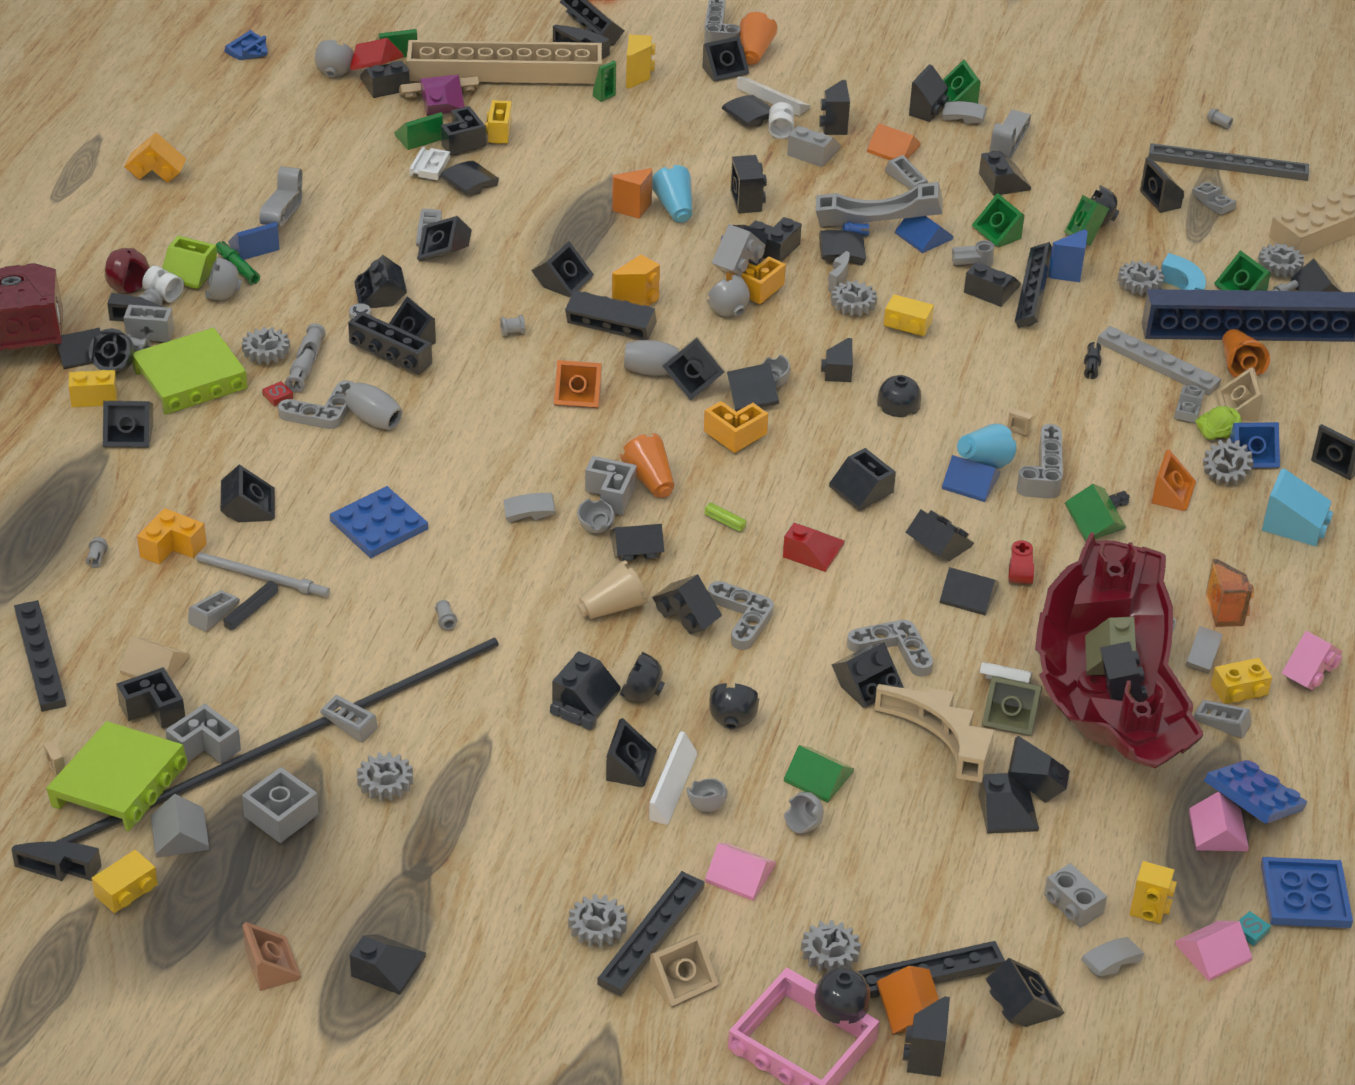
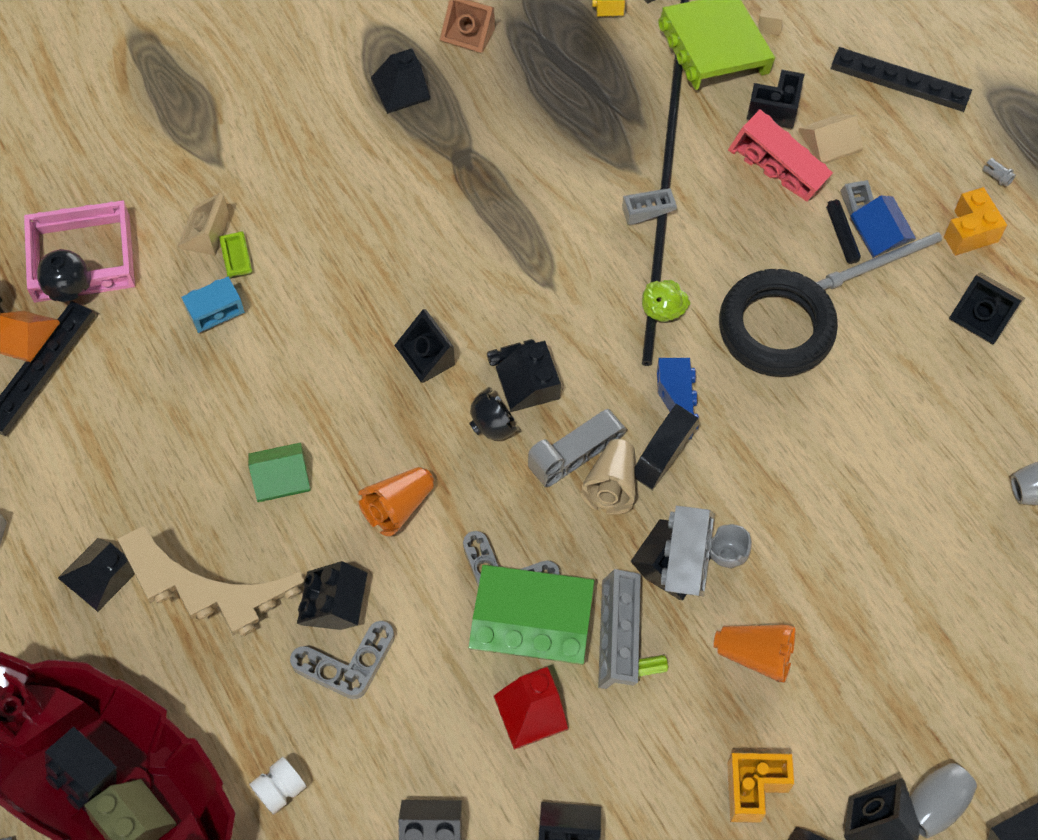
camera: 135 degrees right, 20 degrees up
light grey slope [151,794,209,858] -> none
light grey brick [165,704,241,764] -> none
light grey brick [242,767,319,843] -> none
blue plate [330,486,428,558] -> none
light grey gear [357,752,413,801] -> none
light grey pin [435,600,457,630] -> none
light grey slope [503,493,556,523] -> none
orange slope [554,360,602,408] -> none
light grey gear [568,894,627,948] -> none
light grey brick [585,456,637,515] -> none
black plate [597,871,705,996] -> none
white slope [649,731,697,825] -> none
black brick [652,574,722,634] -> none
light grey hair [686,779,728,813] -> none
bright pink slope [705,843,776,901] -> none
black cylinder [709,683,760,730] -> none
light grey hair [784,792,824,834] -> none
light grey gear [801,920,861,972] -> none
black slope [940,567,999,616] -> none
white plate [980,662,1032,683] -> none
olive slope [982,676,1042,736] -> none
black slope [1008,736,1070,803] -> none
none -> dark azure brick [181,276,245,333]
none -> lime tile [219,231,252,278]
none -> white wheel [249,757,307,815]
none -> orange cone [358,467,434,536]
none -> bright green slope [468,565,594,665]
none -> light grey beam [528,409,627,488]
none -> light grey fence [598,569,641,689]
none -> black slope [634,403,699,491]
none -> lime hair [642,280,690,322]
none -> blue slope [657,358,698,439]
none -> light grey slope [661,506,715,597]
none -> black tyre [719,269,838,377]
none -> coral wedge [728,109,833,202]
none -> blue slope [850,195,916,258]

